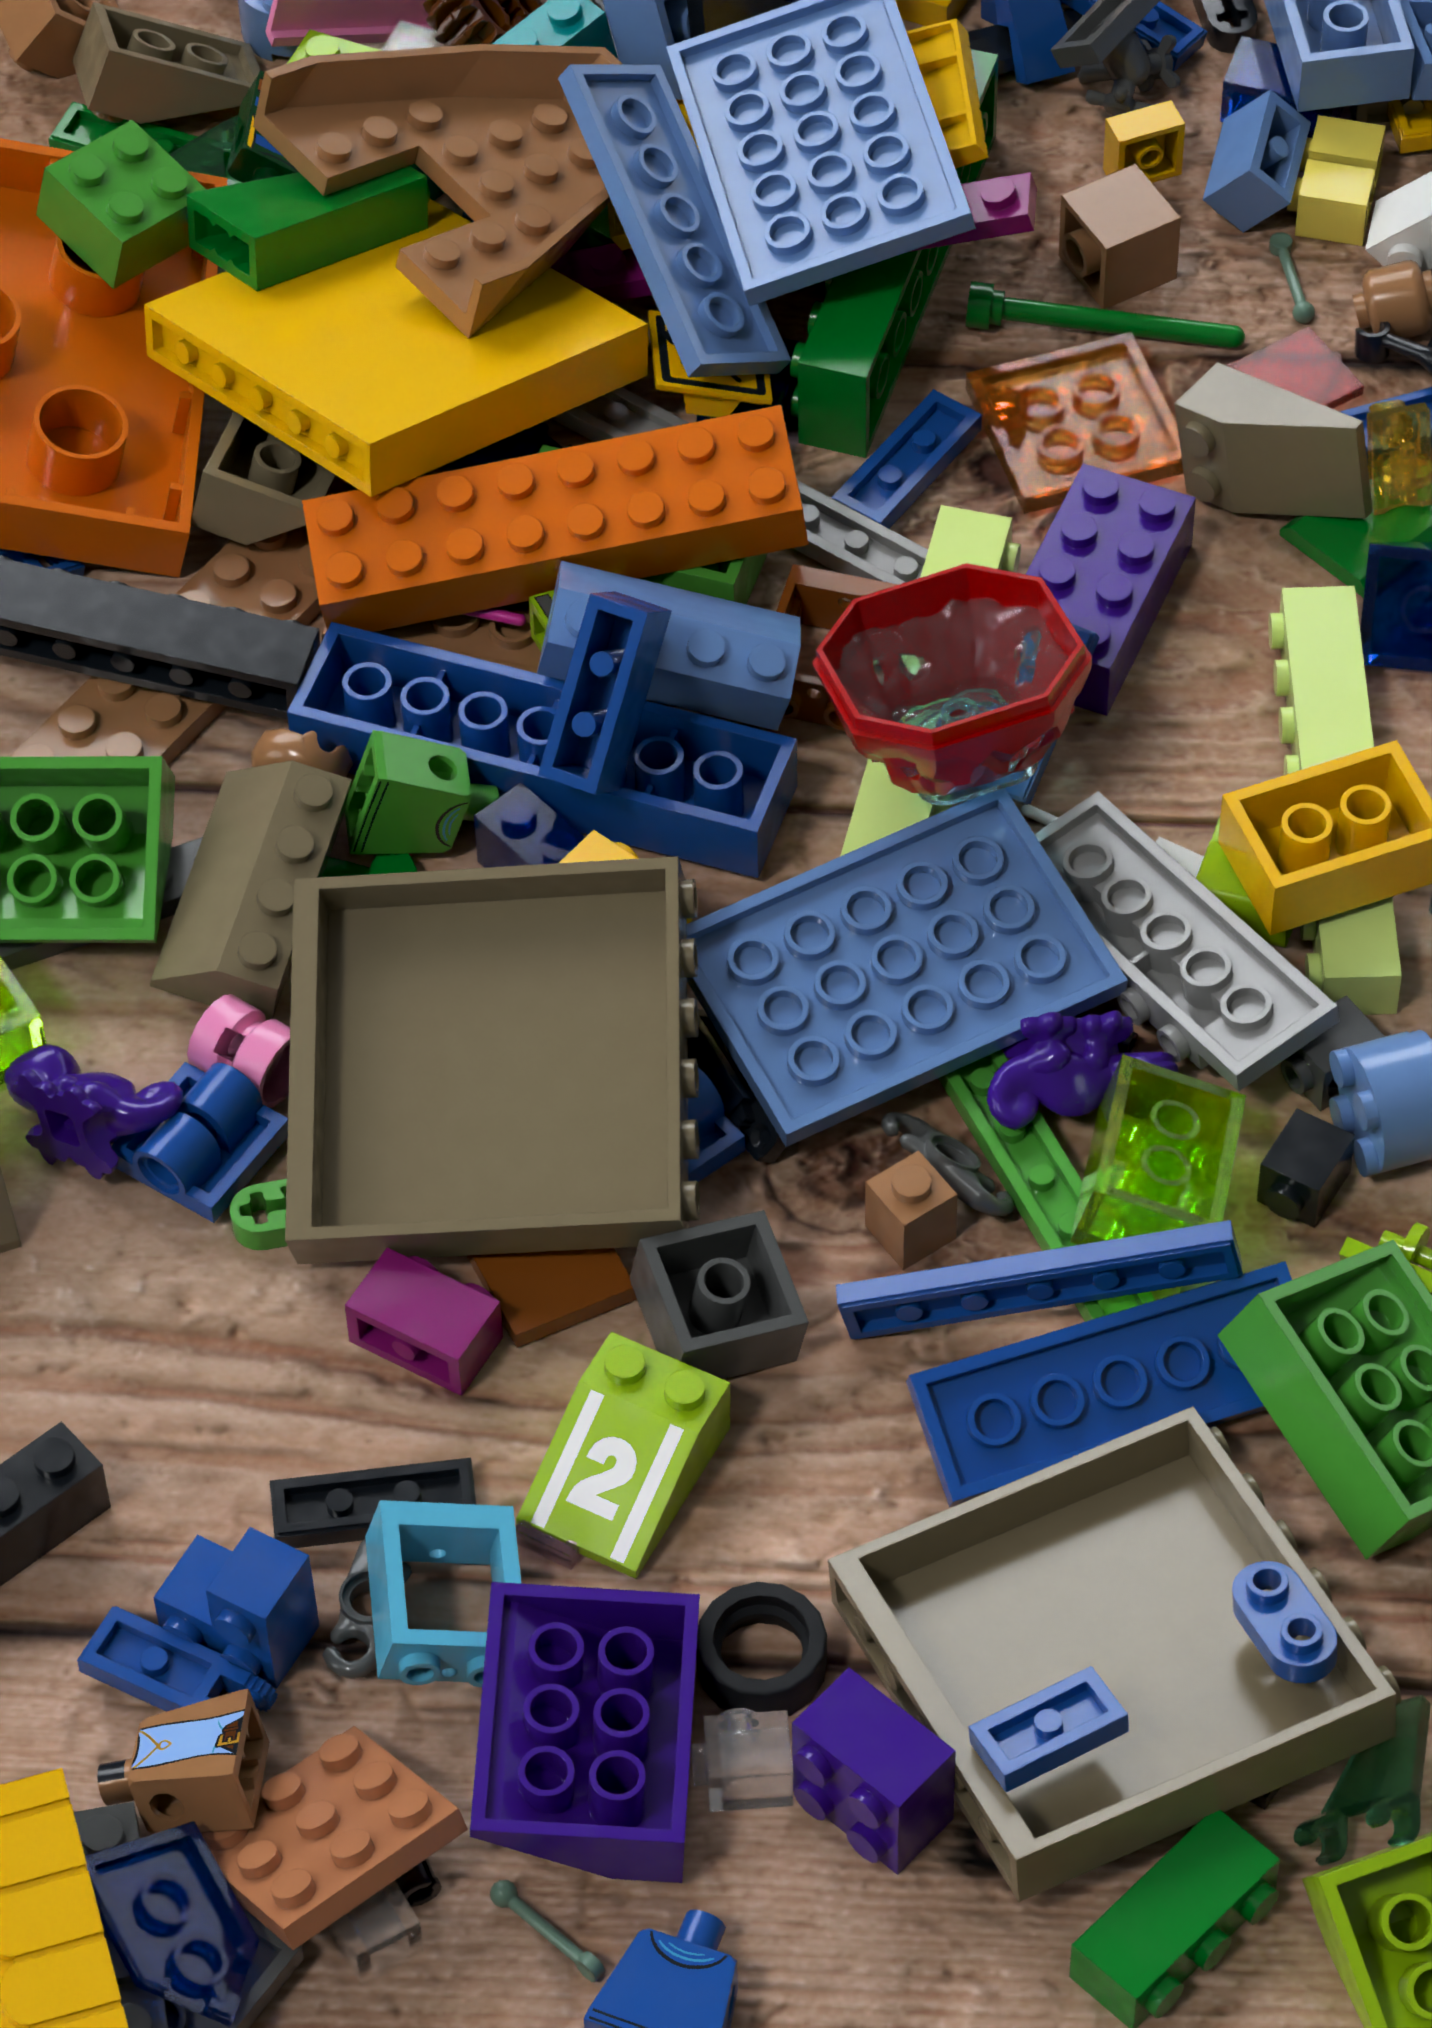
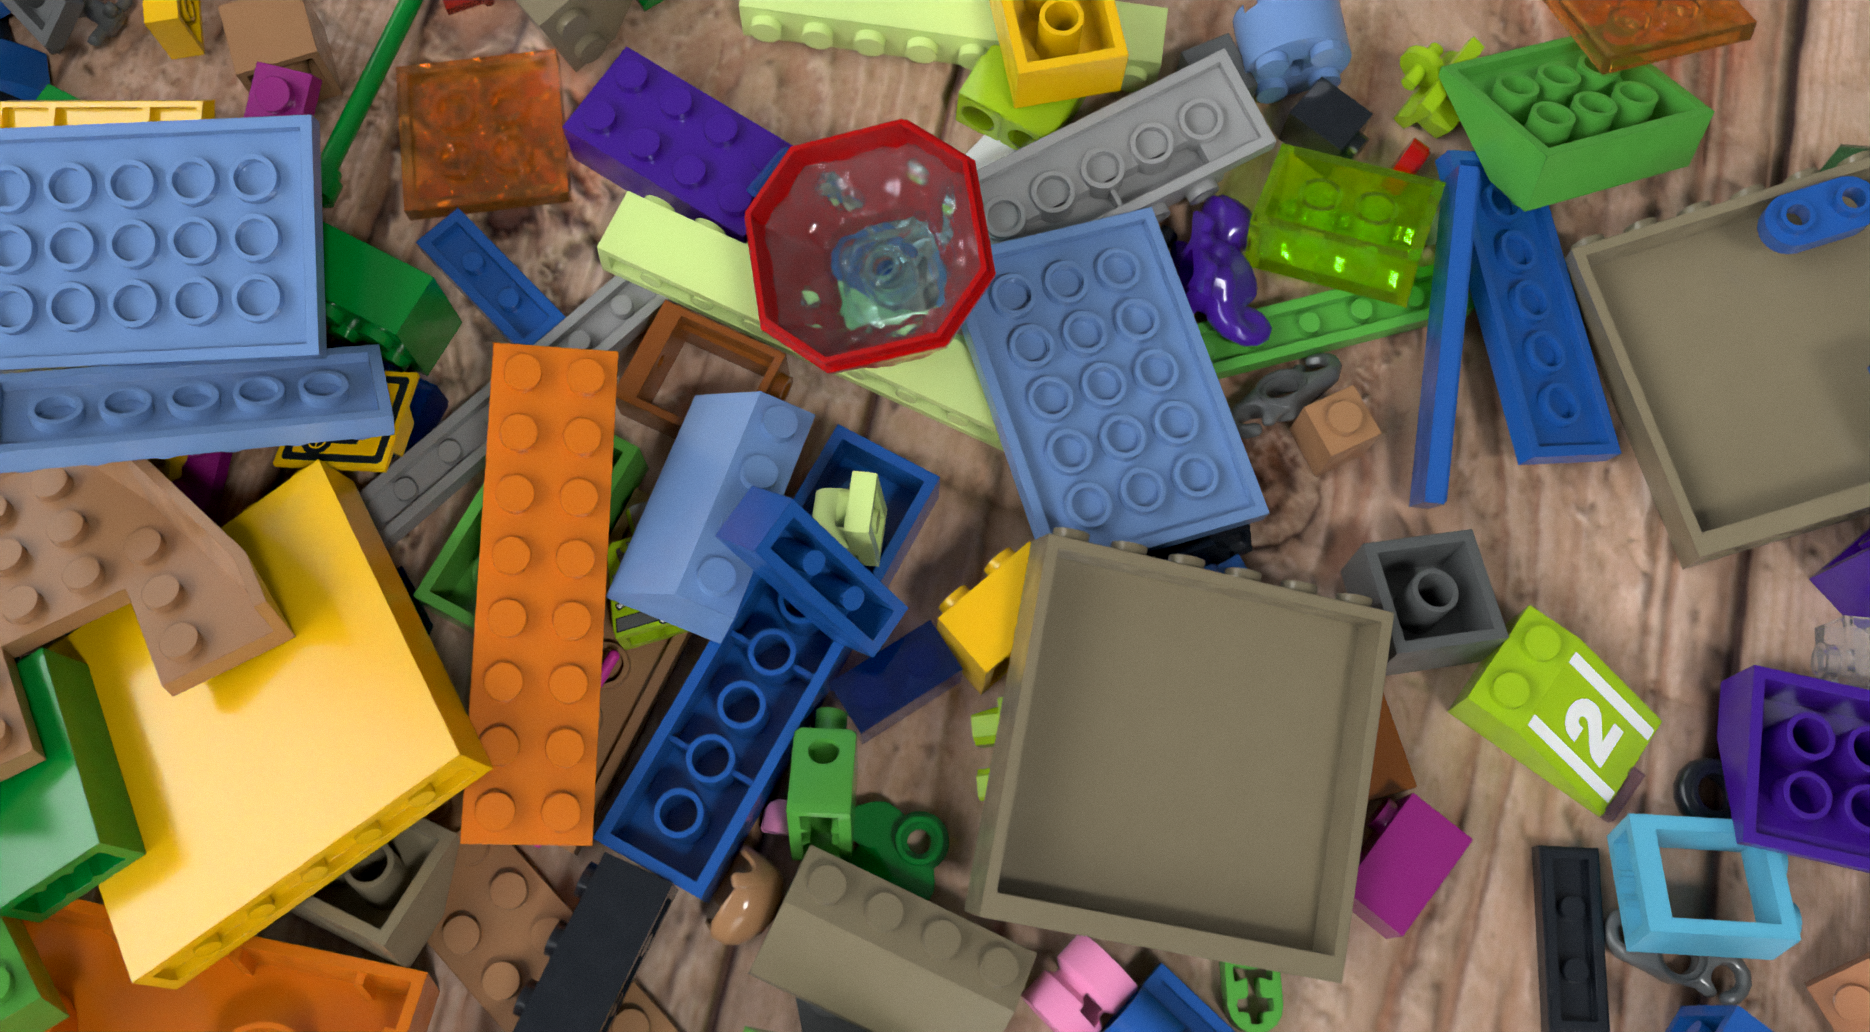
camera: 85 degrees left, 20 degrees up
black tyre [696,1582,827,1721] -> none
none -> yellowish green plate [812,471,887,567]
none -> red tile [1381,137,1431,192]

